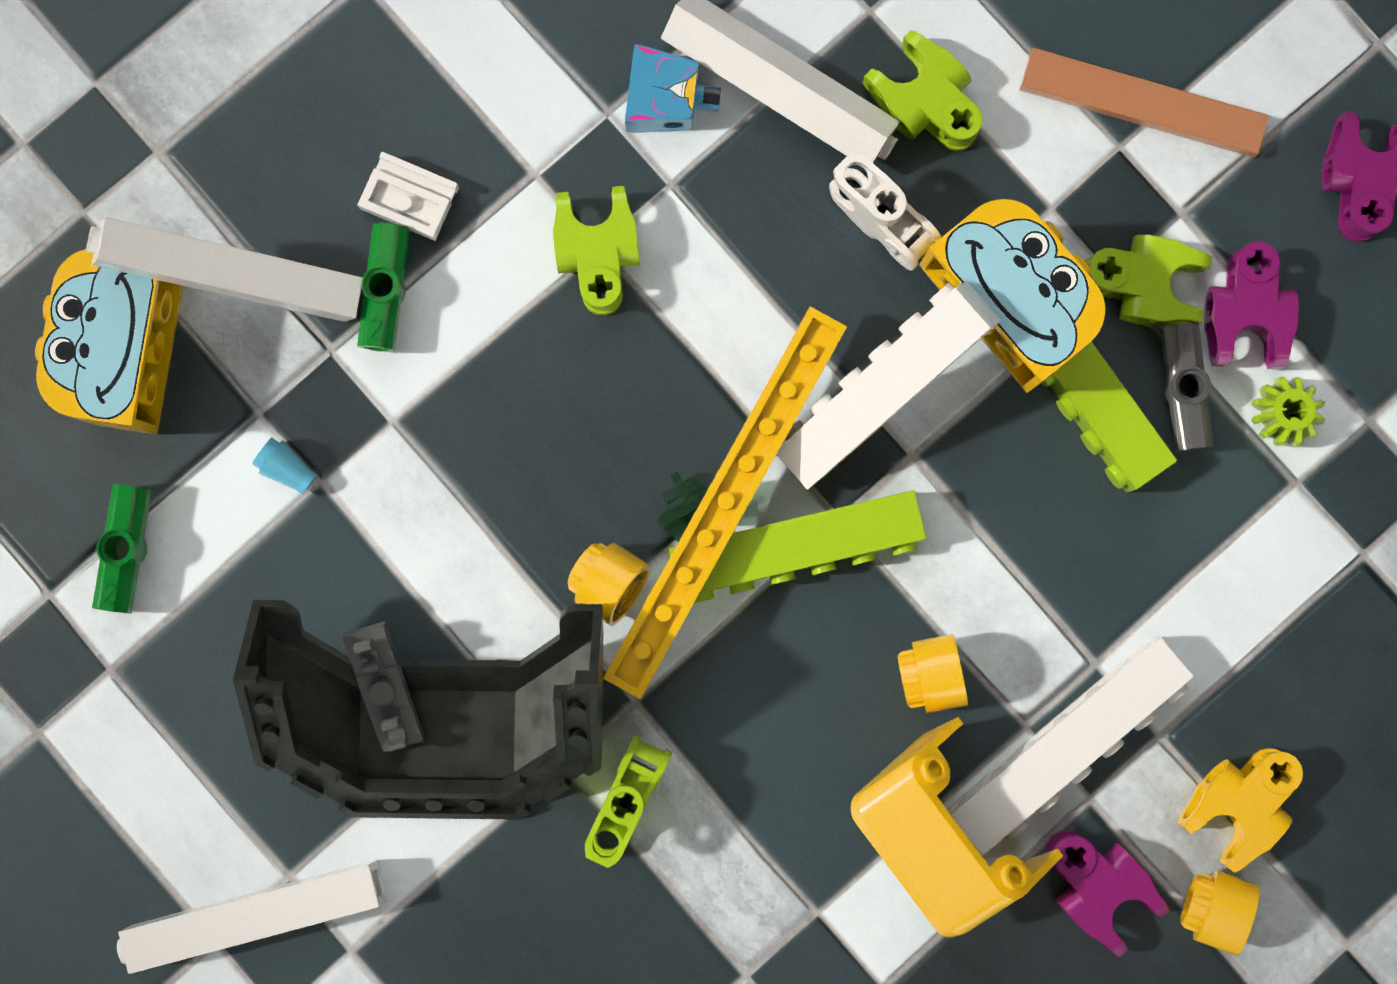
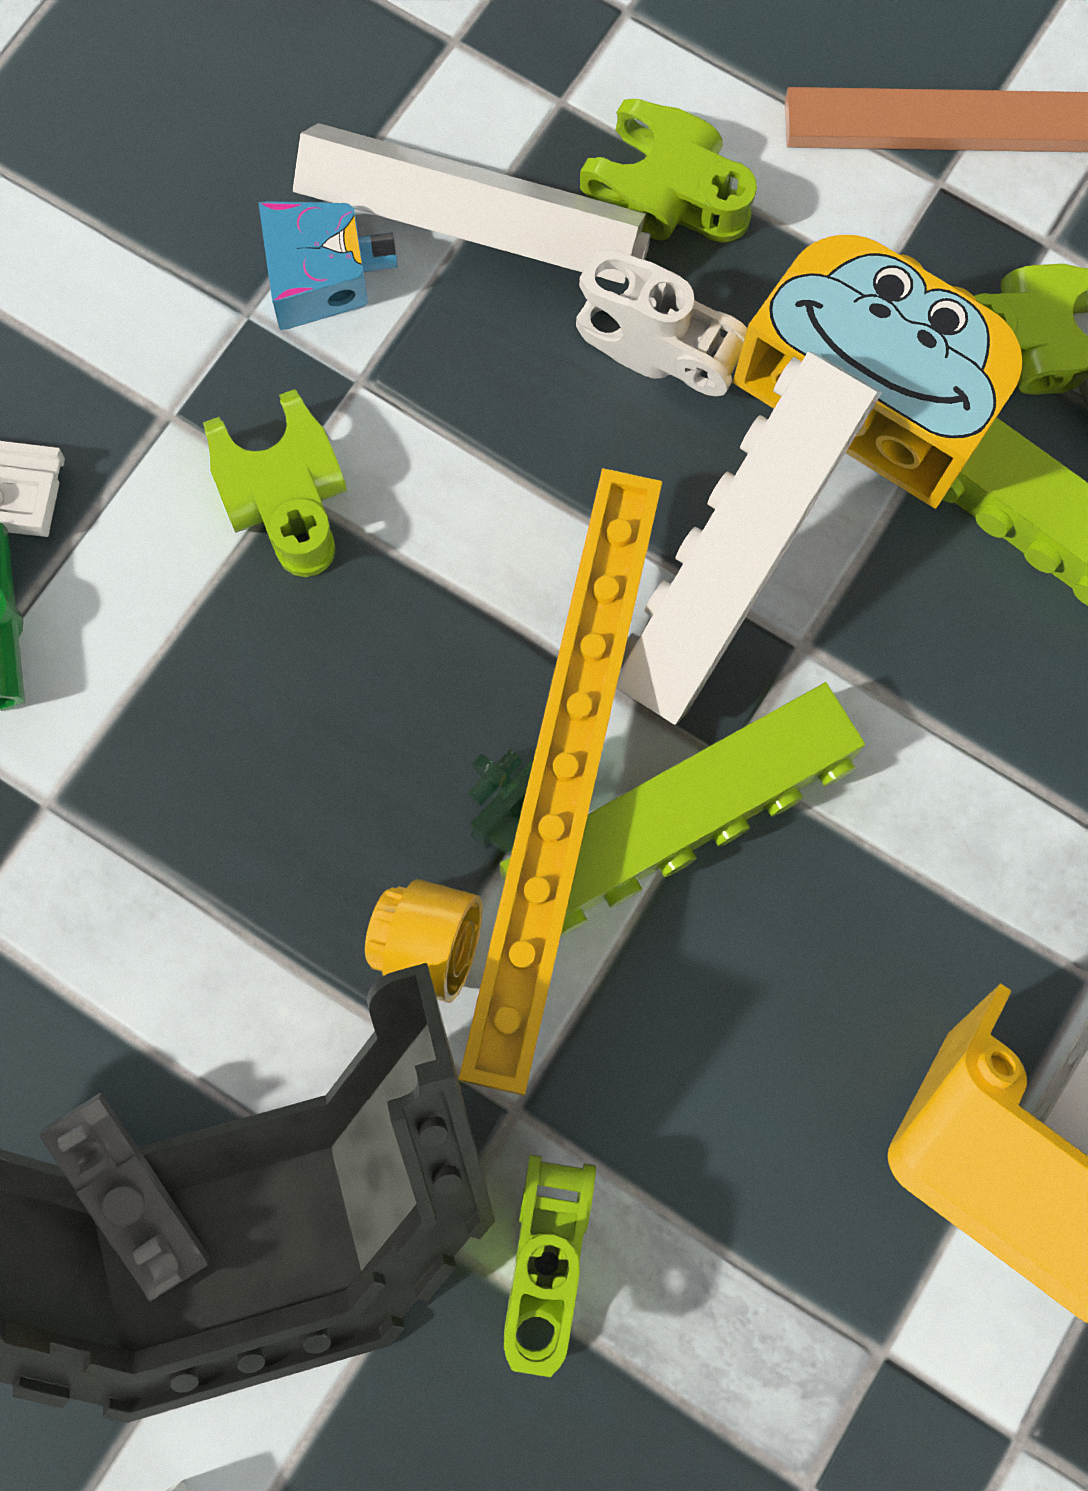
camera: 20 degrees left, 10 degrees down
yellow piece [897,634,968,713] -> none

